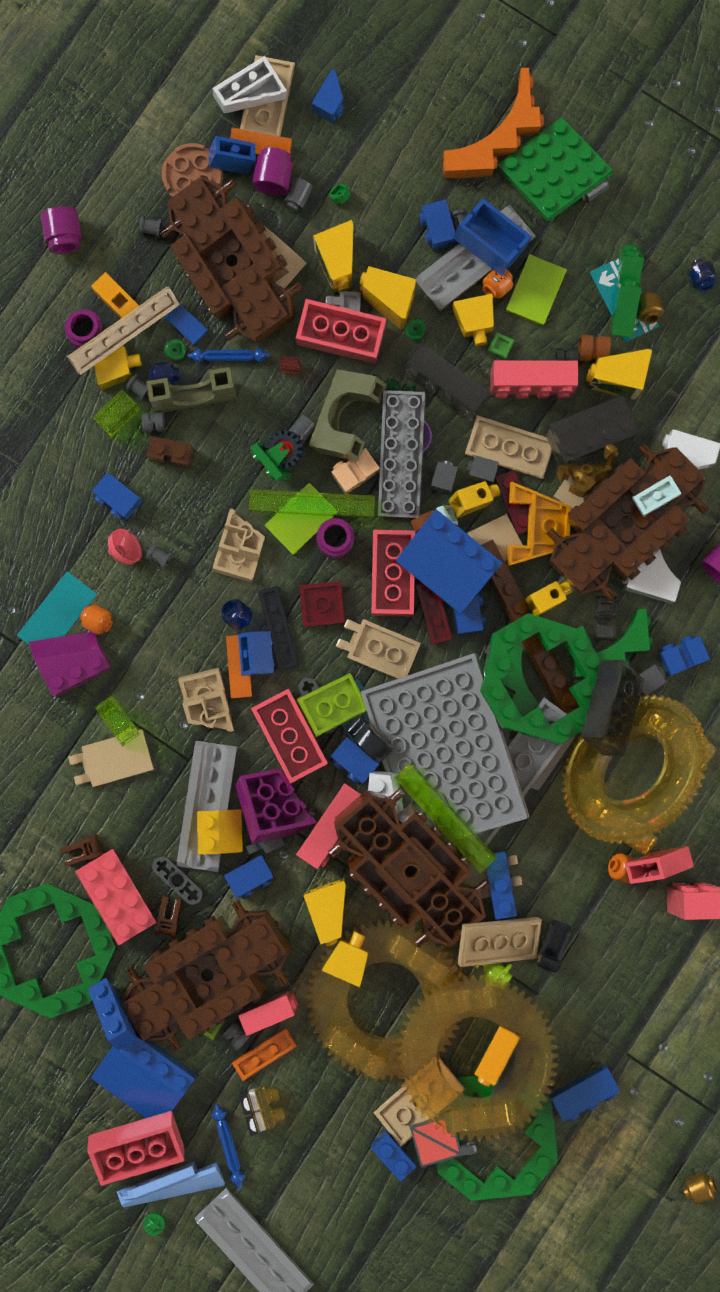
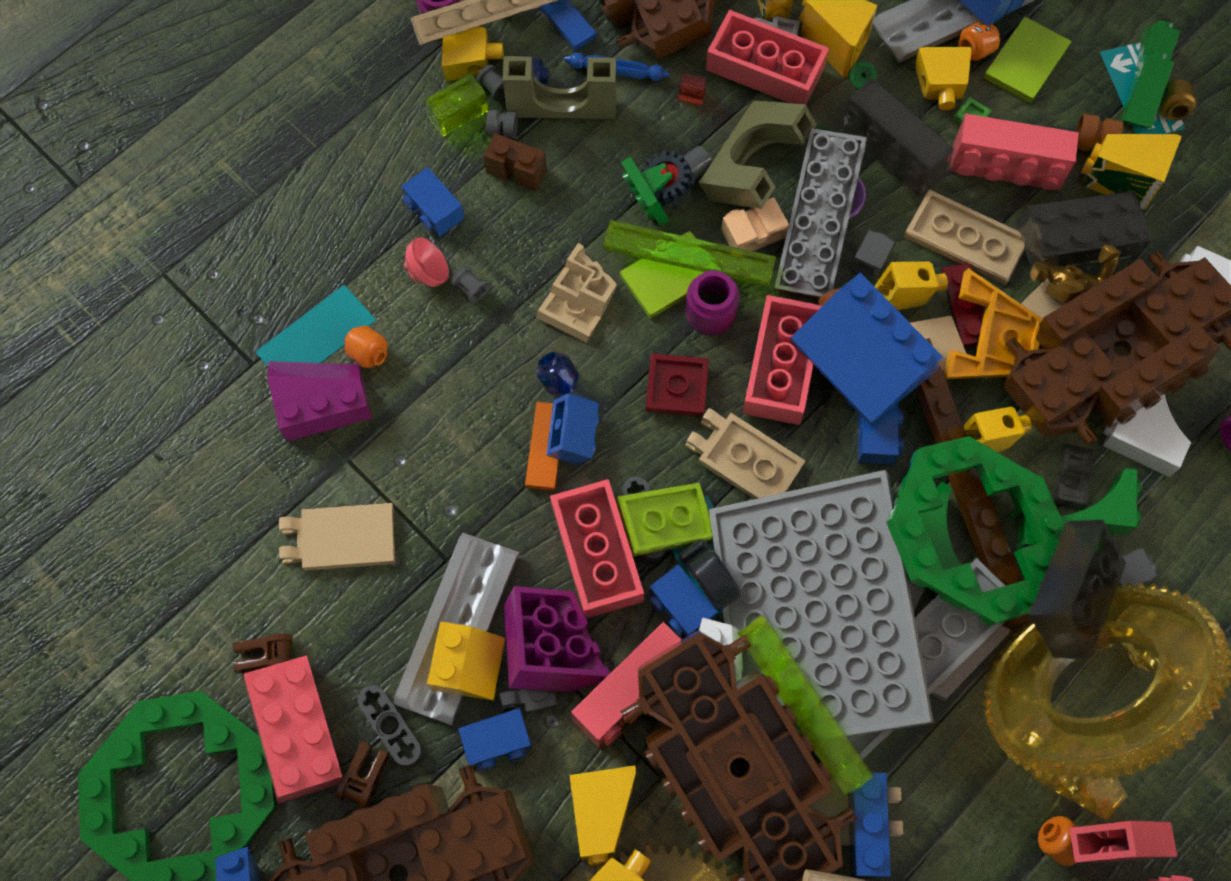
camera: 15 degrees right, 15 degrees down
clear neon green panel [95,695,140,747] -> none
green tile [164,339,186,361] -> none
tan slope [178,667,234,732] -> none
black tile [258,586,299,671] -> none
dark red plate [416,583,452,645] -> none
dark grey brick [466,455,499,485] -> none
light aqua plate [633,476,681,517] -> none
blue brick [658,635,710,676] -> none

